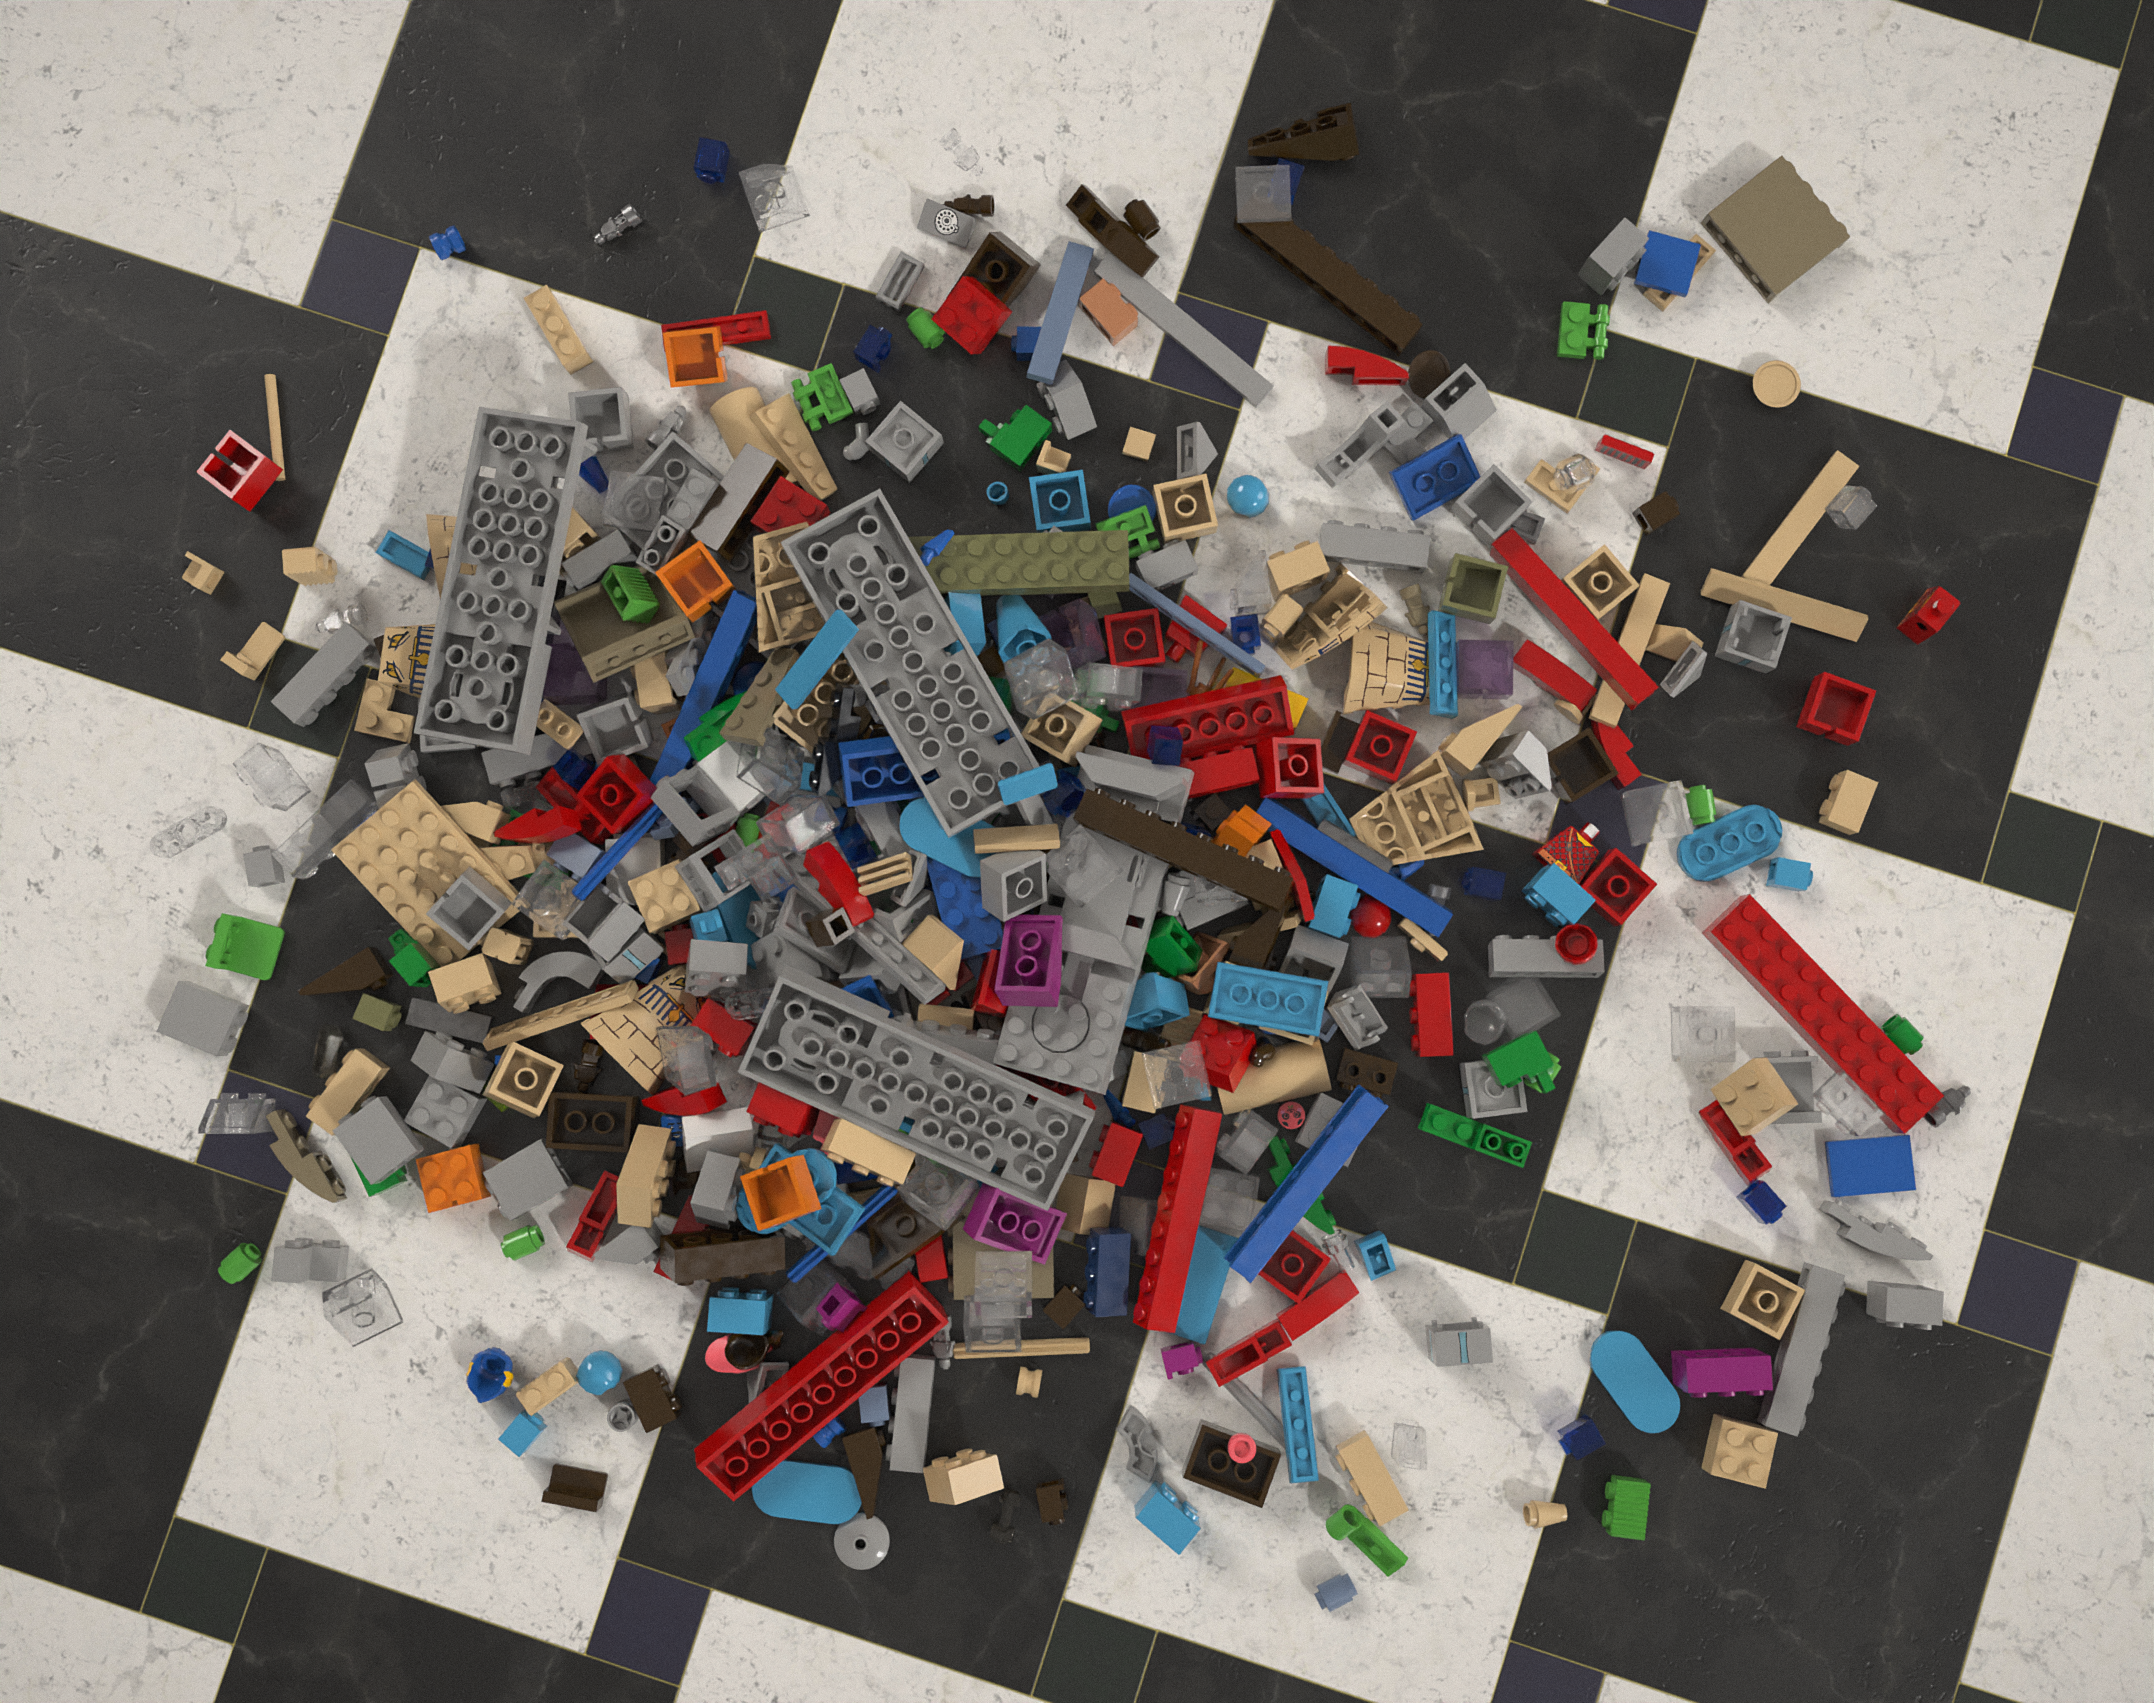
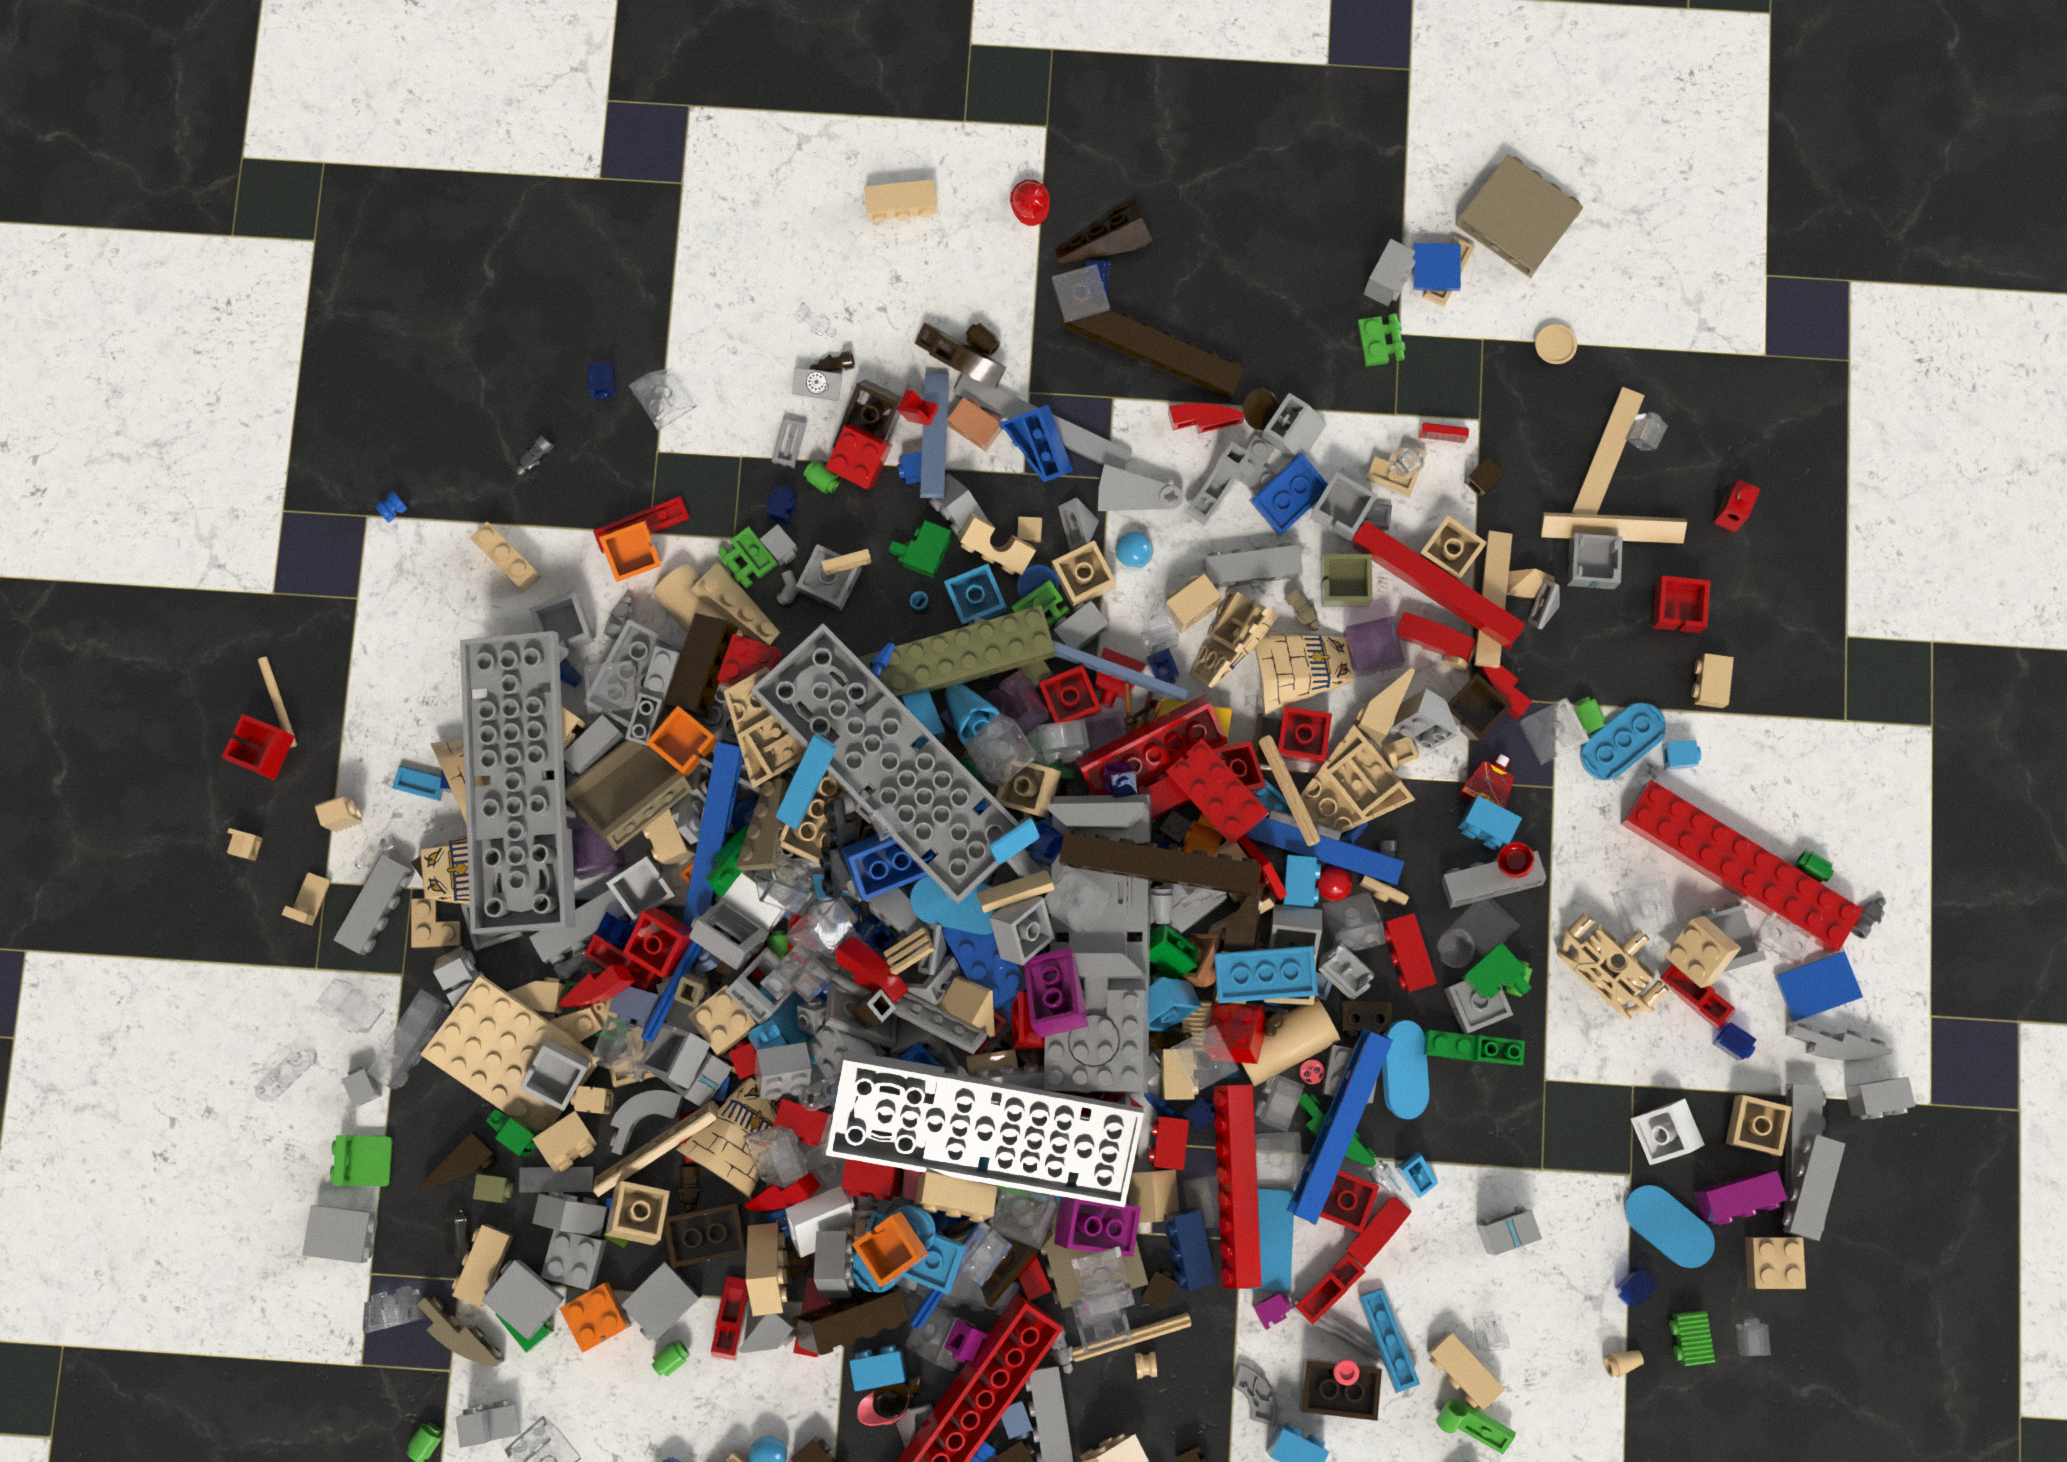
camera: 15 degrees left, 5 degrees down
tan bracket [536,699,583,750] -> none
bright green brick [601,565,660,624] -> none
tan panel [1036,440,1071,475] -> none
tan brick [1259,594,1303,642] -> none
dark azure tile [1428,610,1458,719] -> none
clear blue brick [1461,867,1506,901] -> none
red brick [1579,848,1657,927] -> none
none -> dark tan brick [674,972,709,1008]
none -> tan tile [821,549,871,575]
none -> tan brick [864,179,937,223]
none -> clear brick [868,802,903,841]
none -> red panel [896,389,939,426]
none -> tan arch [958,513,1036,575]
none -> clear brick [959,1222,1013,1286]
none -> blue wedge [998,405,1073,482]
none -> red piece [1010,179,1050,226]
none -> light grey piece [1097,464,1183,511]
none -> dark brown hinge [1124,699,1158,725]
none -> red piece [1166,739,1270,846]
none -> tan axle [1259,735,1320,846]
none -> dark azure tile [1382,1020,1429,1119]
none -> tan piece [1556,912,1669,1019]
none -> white slope [1631,1098,1705,1165]
none -> clear brick [1736,1318,1771,1356]
none -> light grey brick [1782,1134,1845,1241]

